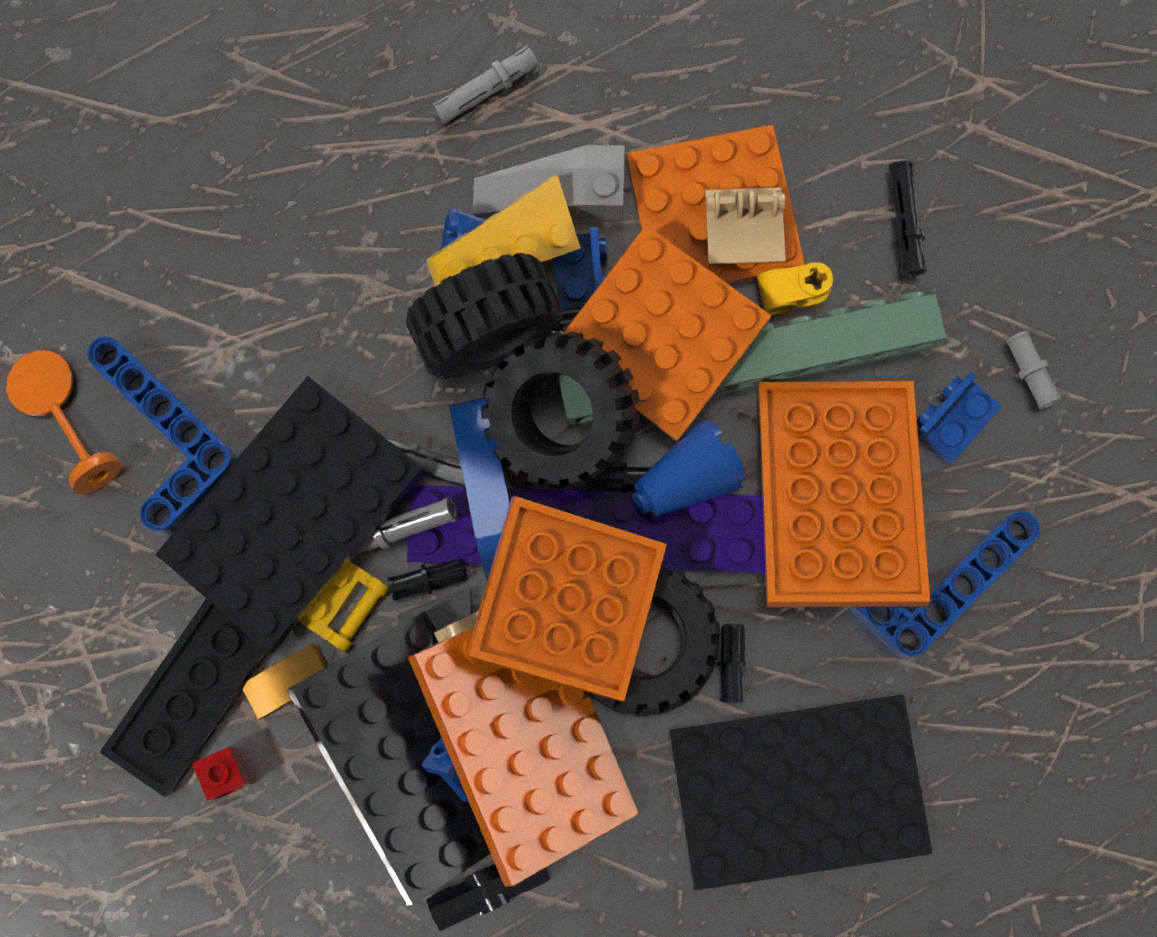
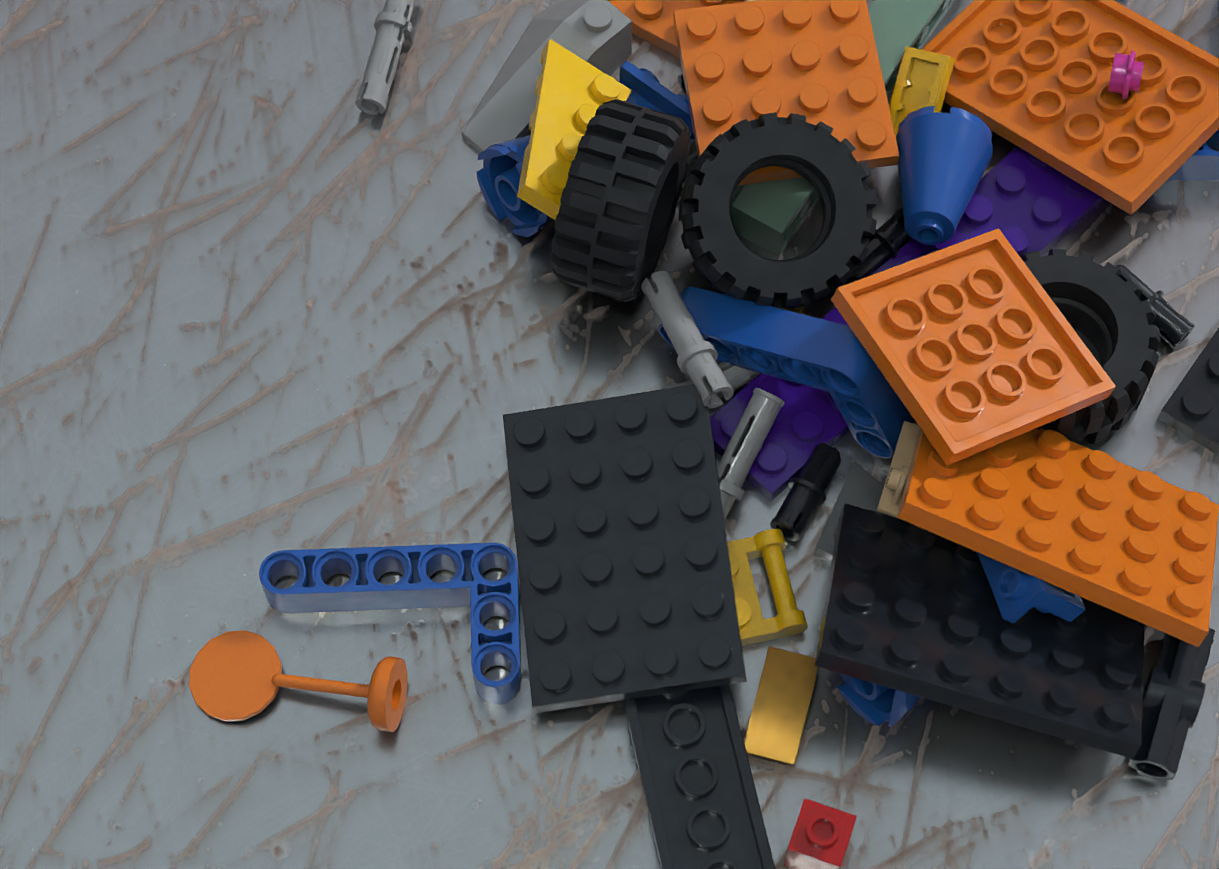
camera: 50 degrees left, 15 degrees down
none -> light grey pin [641,271,734,408]
none -> yellow plate [889,46,955,136]
none -> dark pink plate [1108,51,1144,99]

